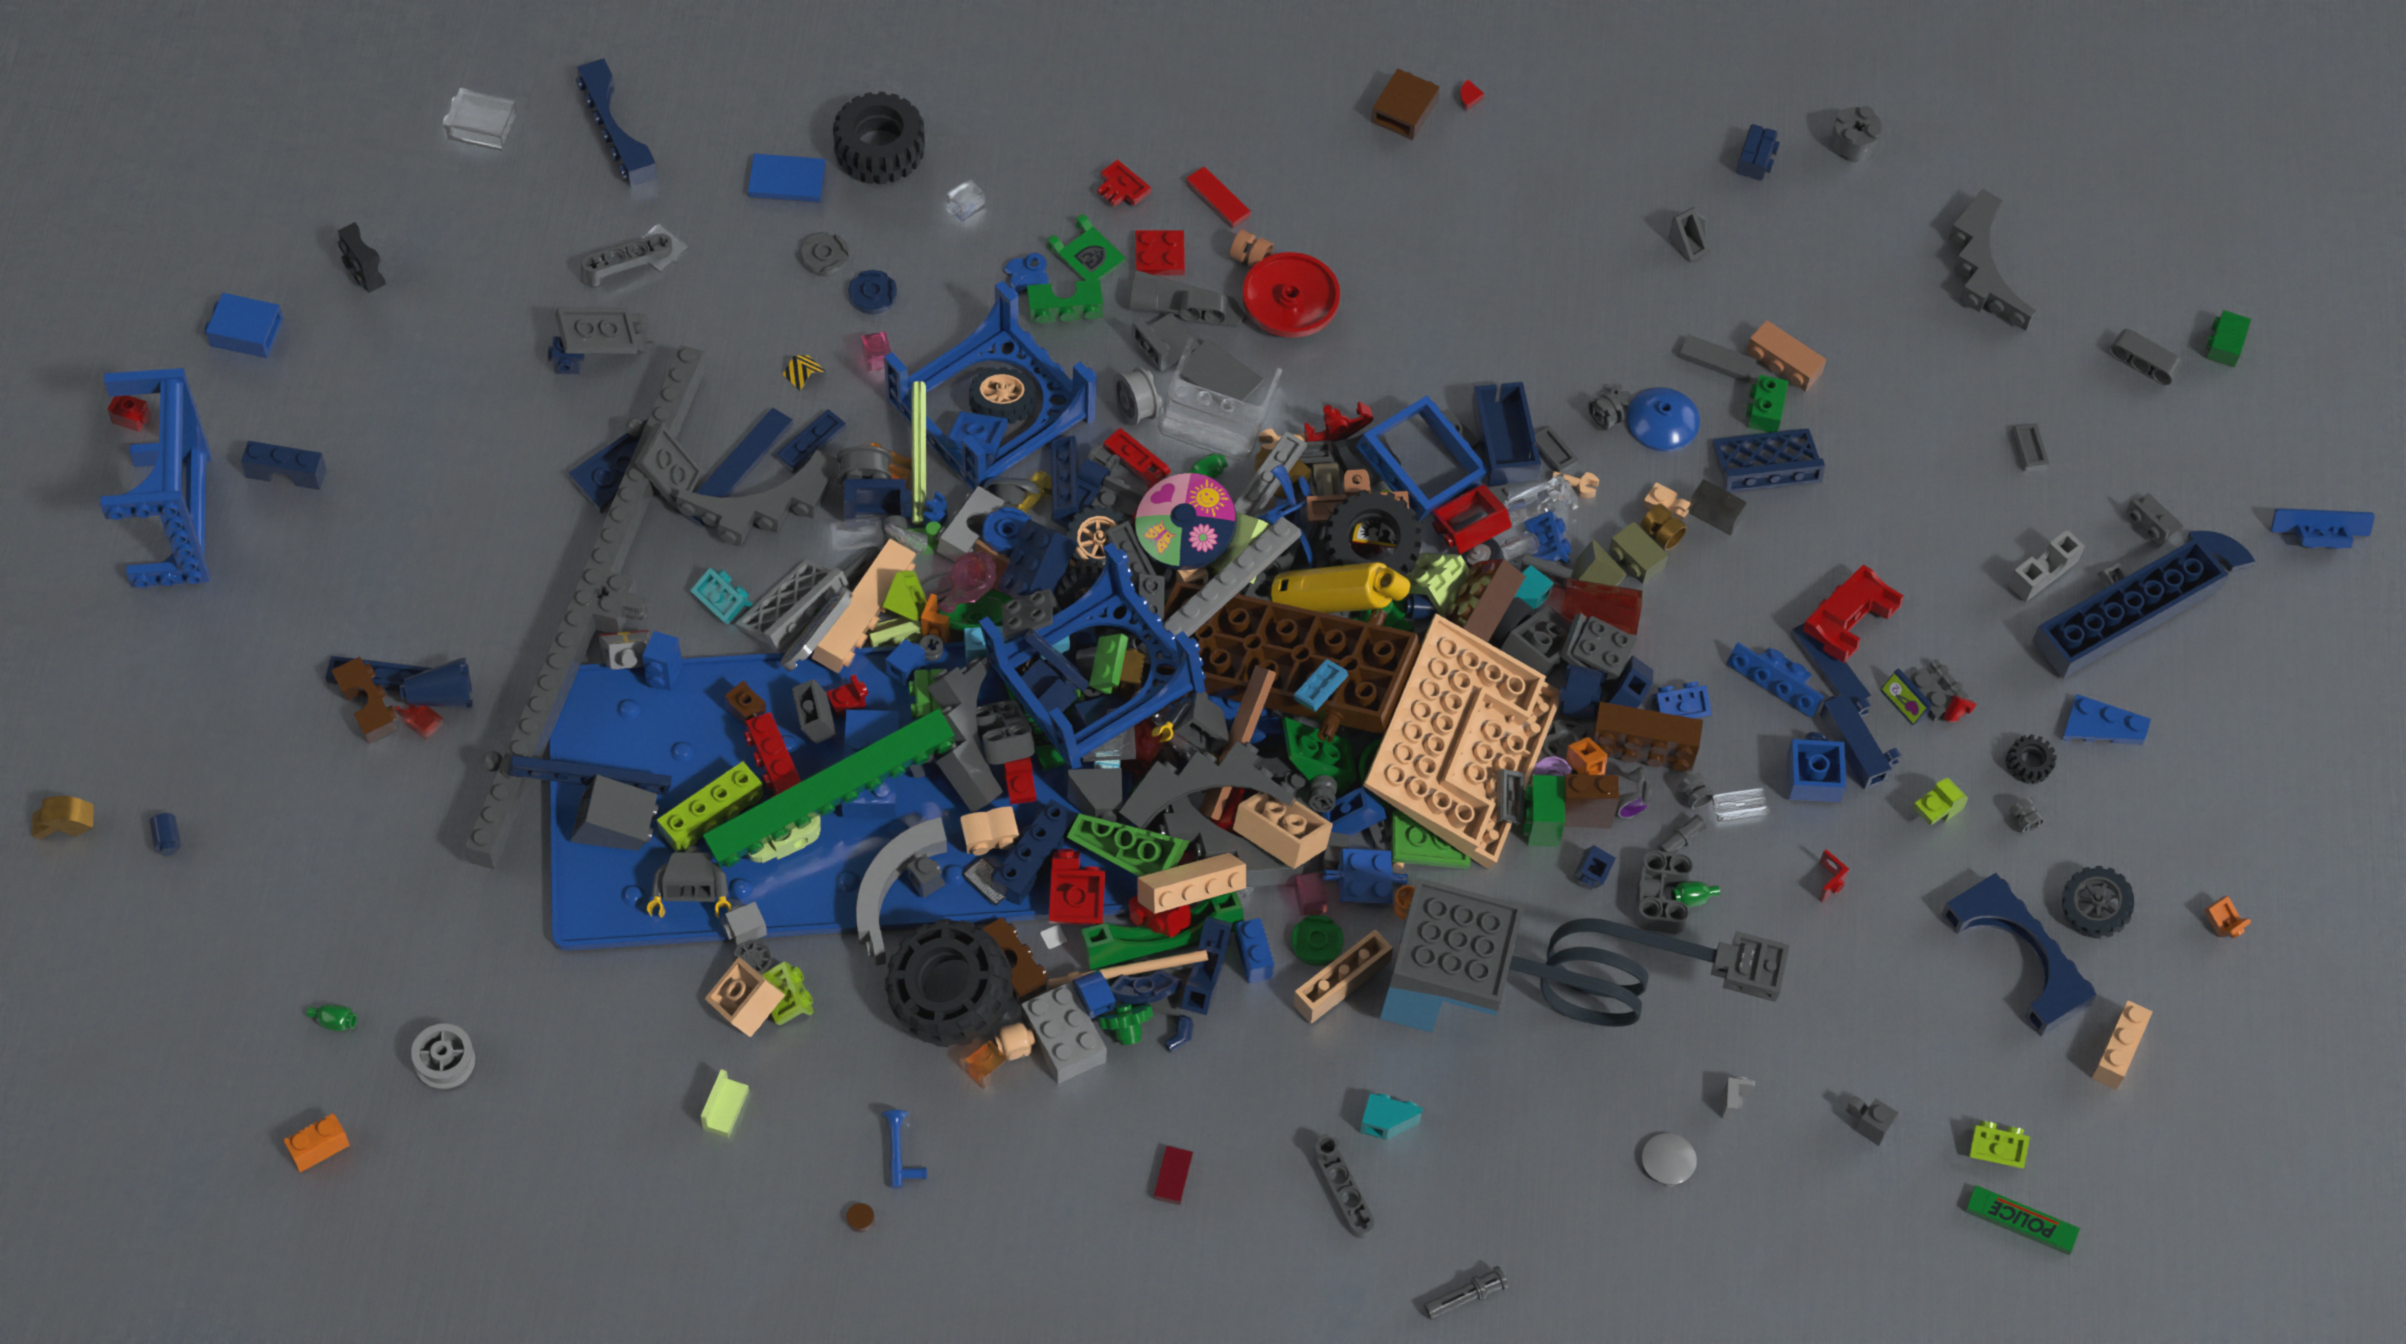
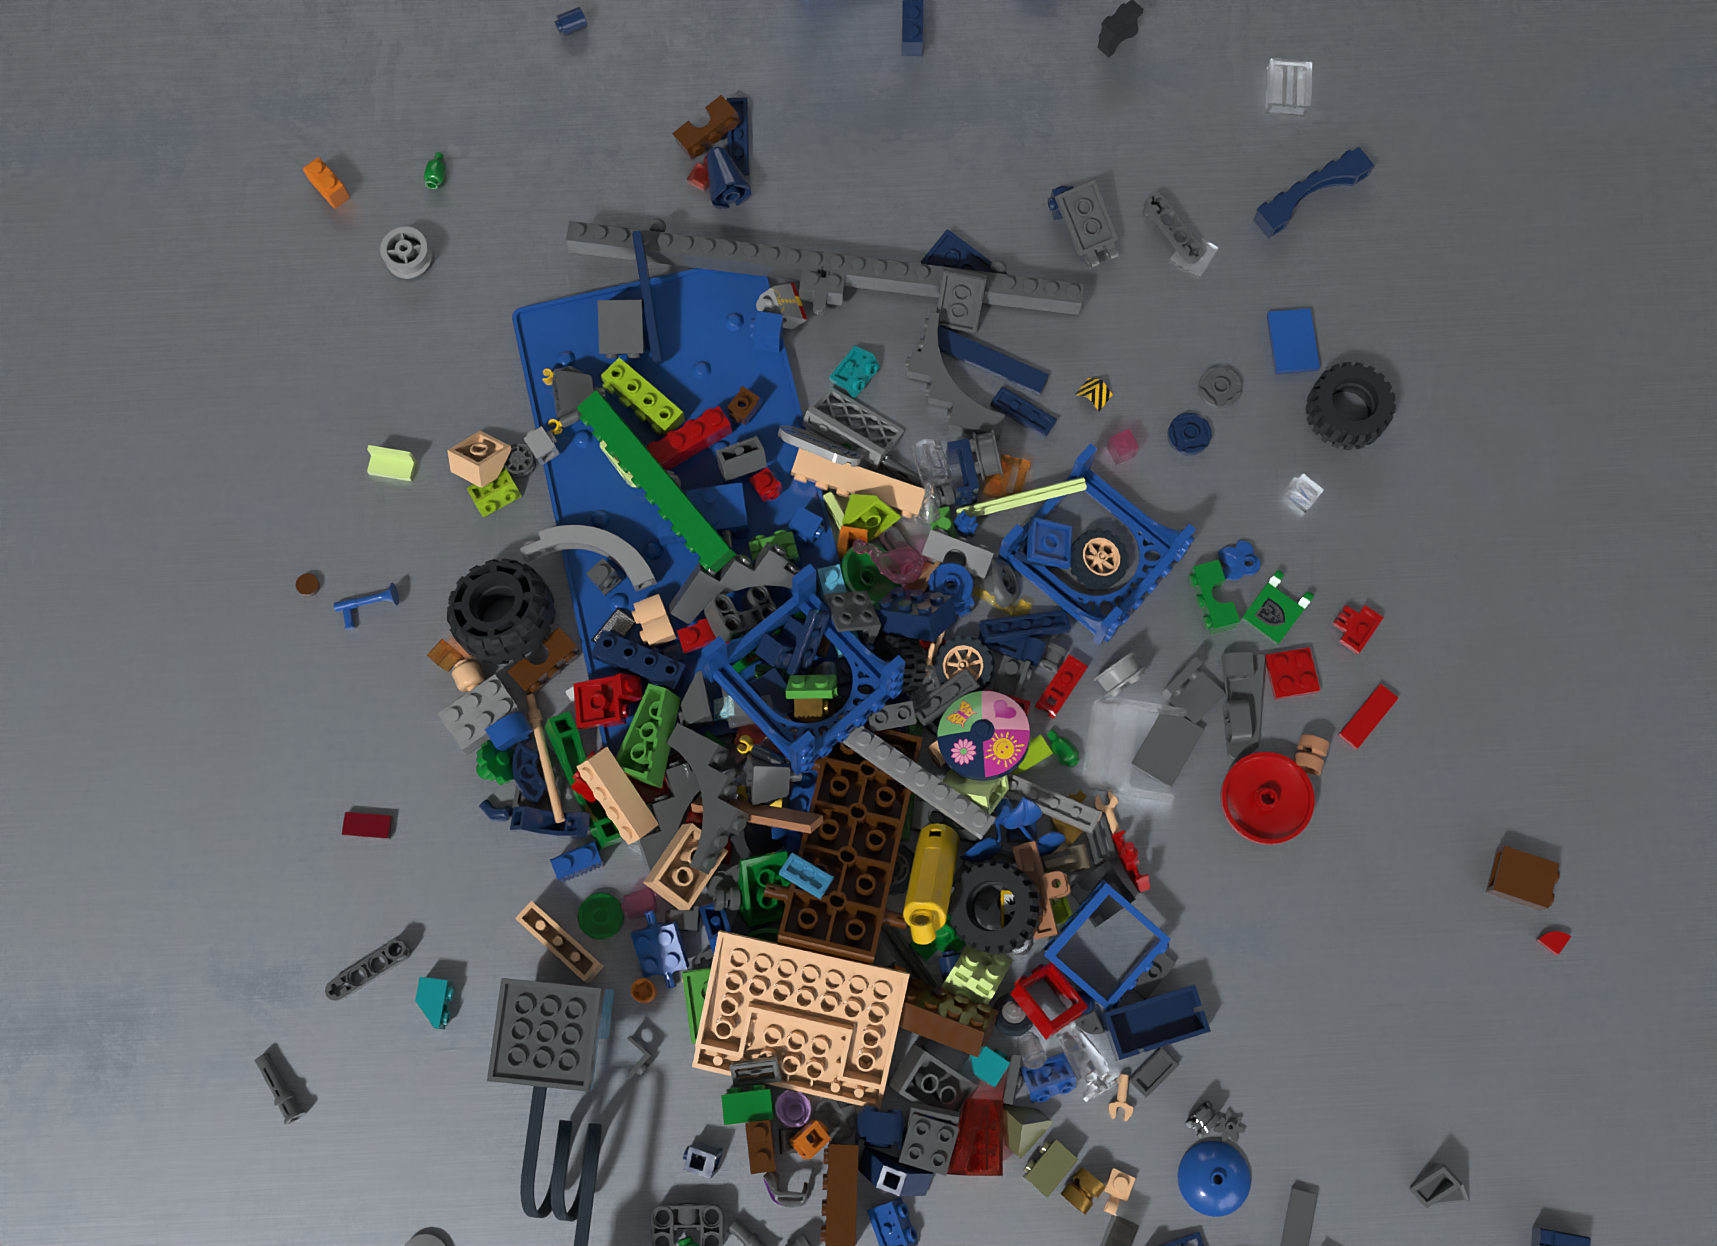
camera: 85 degrees right, 15 degrees up
dark grey bush [920,634,943,661] -> none

